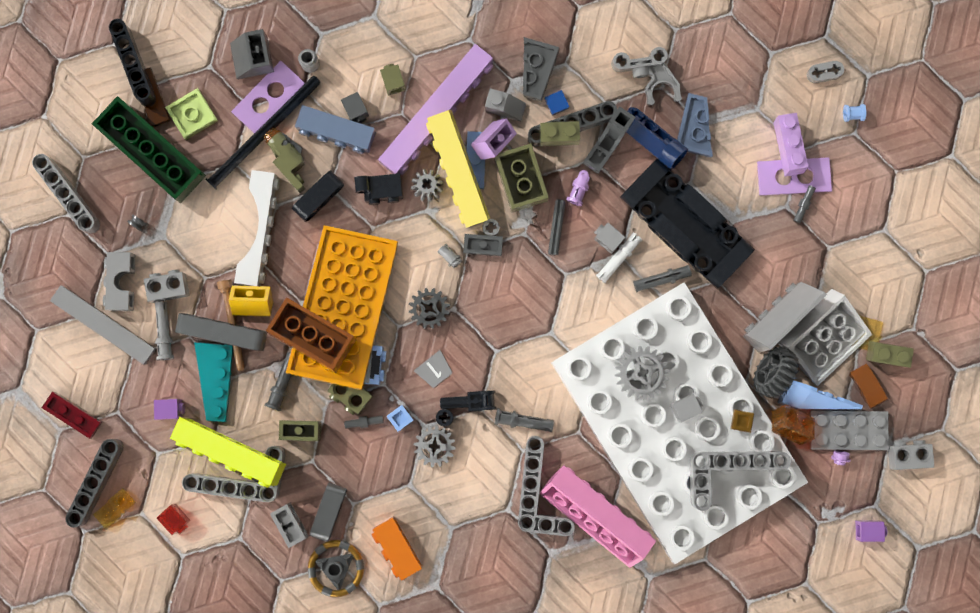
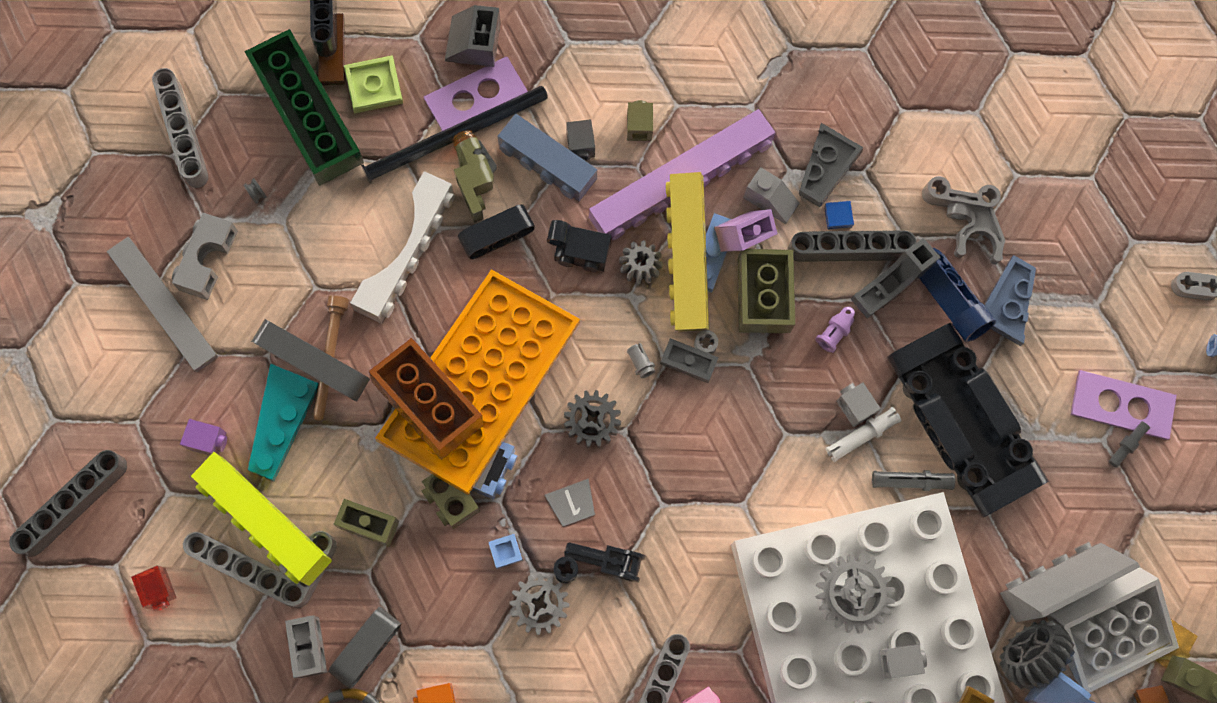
camera: 10 degrees right, 10 degrees down
dark red plate [42,391,102,439] -> none
clear yellow slope [93,488,136,530] -> none
light grey brick [144,270,190,303] -> none
light grey pin [155,301,174,360] -> none
yellow brick [229,285,273,316] -> none
dark grey pin [264,352,291,411] -> none
light grey brick [298,49,320,73] -> none
dark grey bar [344,415,384,429] -> none
dark grey pin [494,408,554,432] -> none
olive brick [539,121,580,146] -> none
dark grey axle [548,199,565,256] -> none
lavender brick [773,113,808,177] -> none

